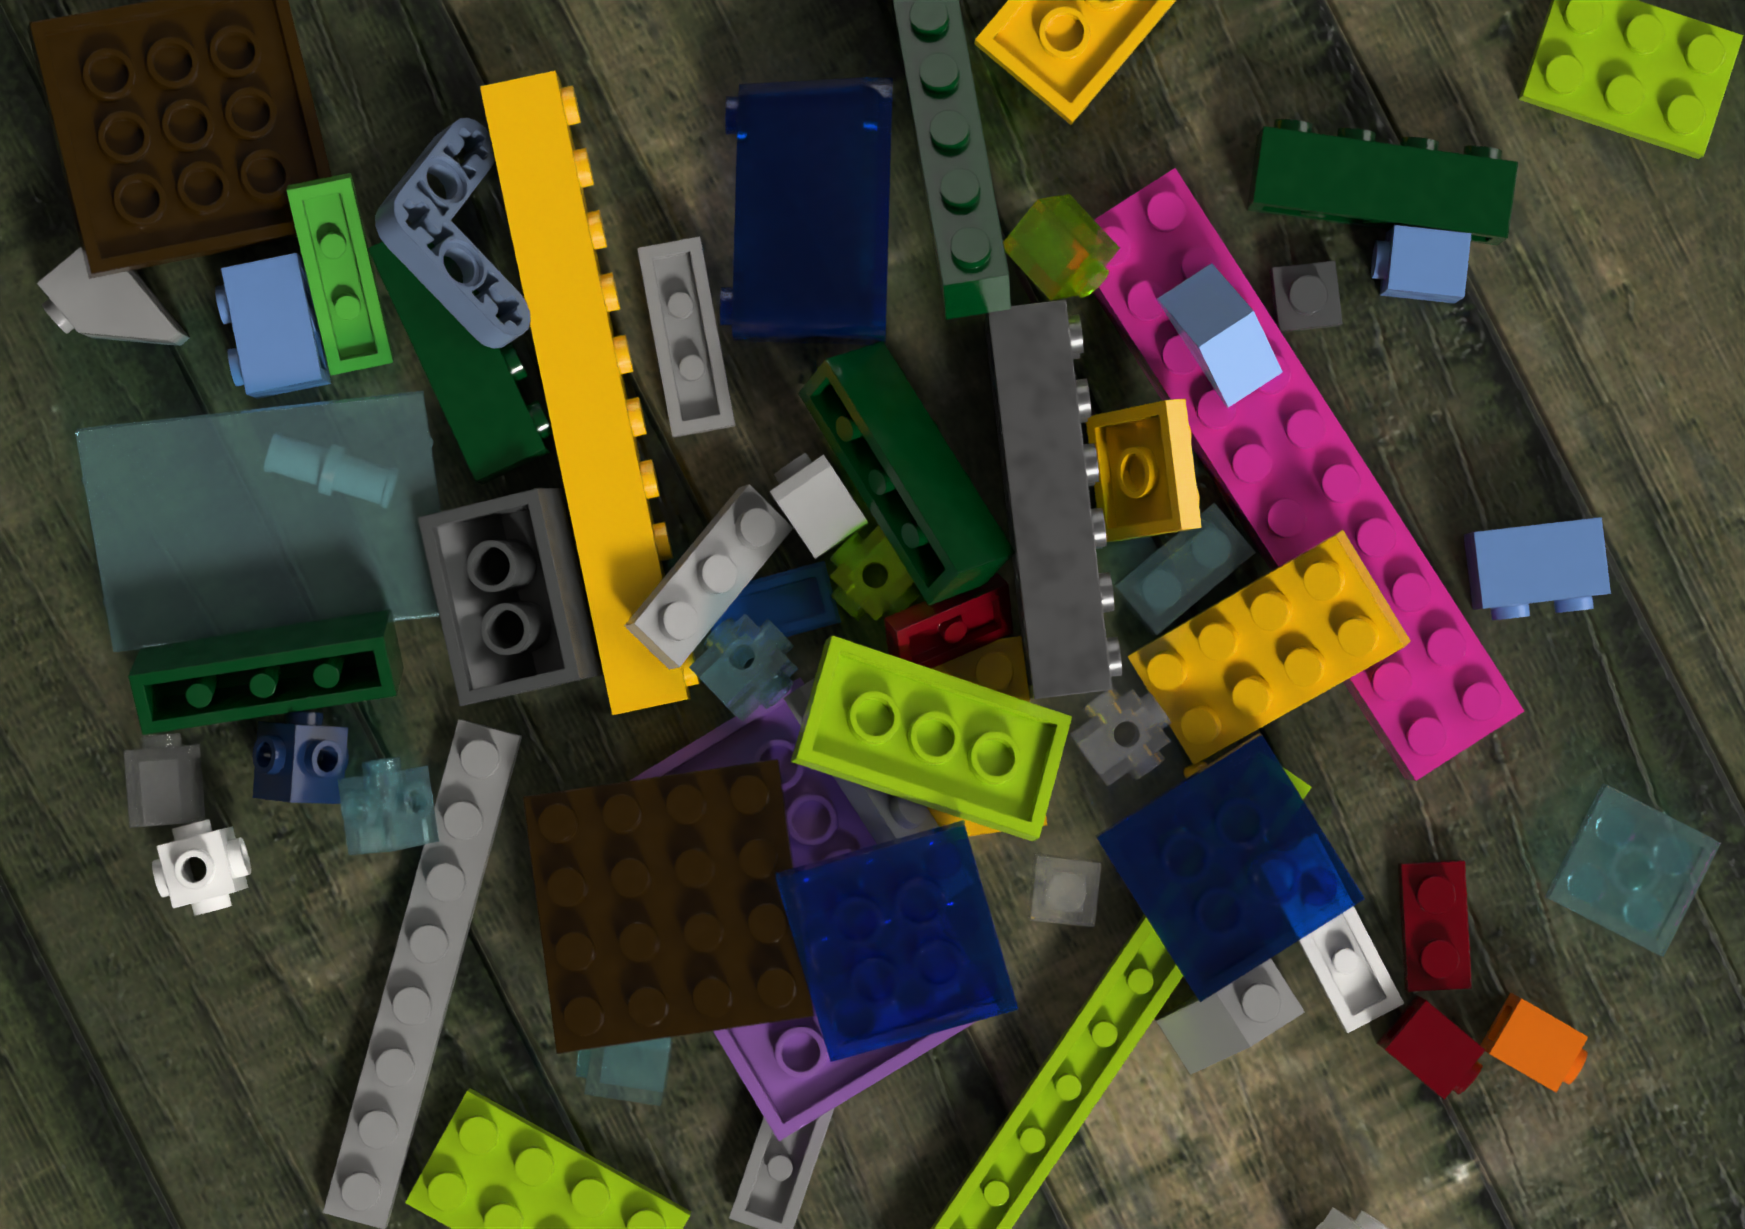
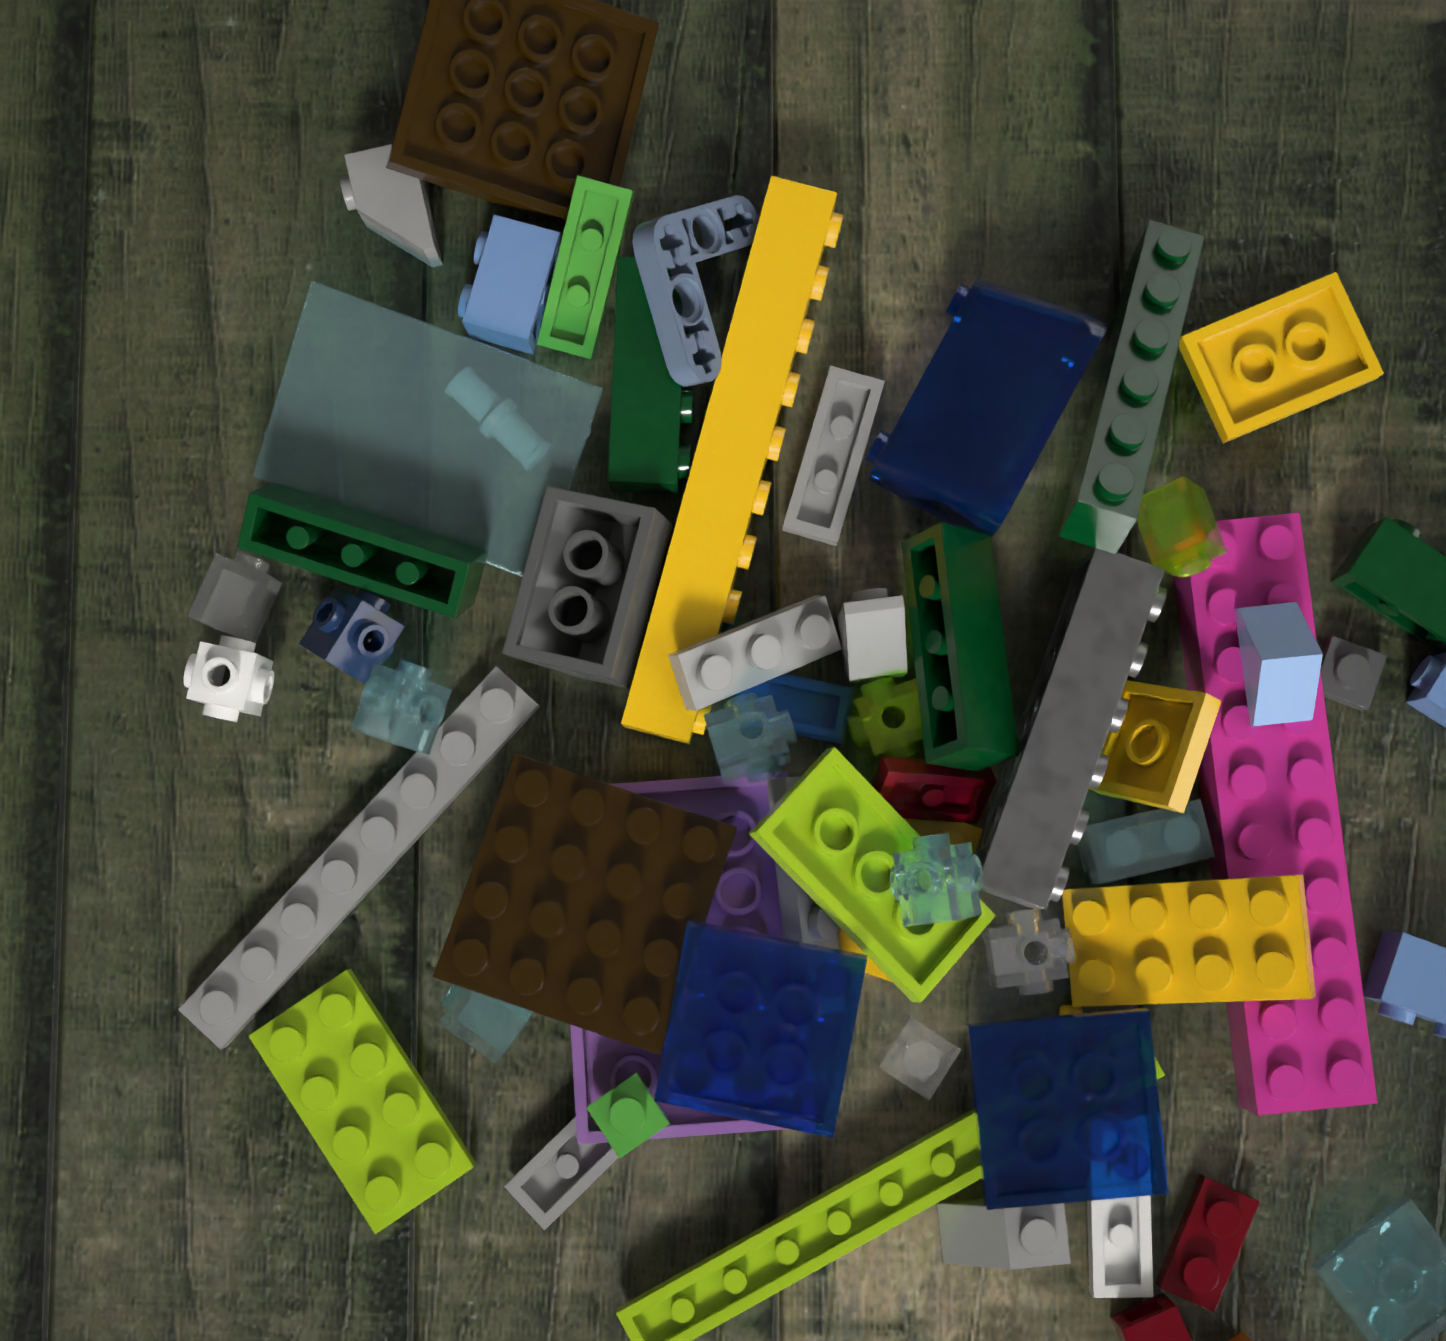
camera: 25 degrees right, 5 degrees down
none -> bright green plate [586,1072,671,1159]
none -> clear light blue brick [890,833,983,927]

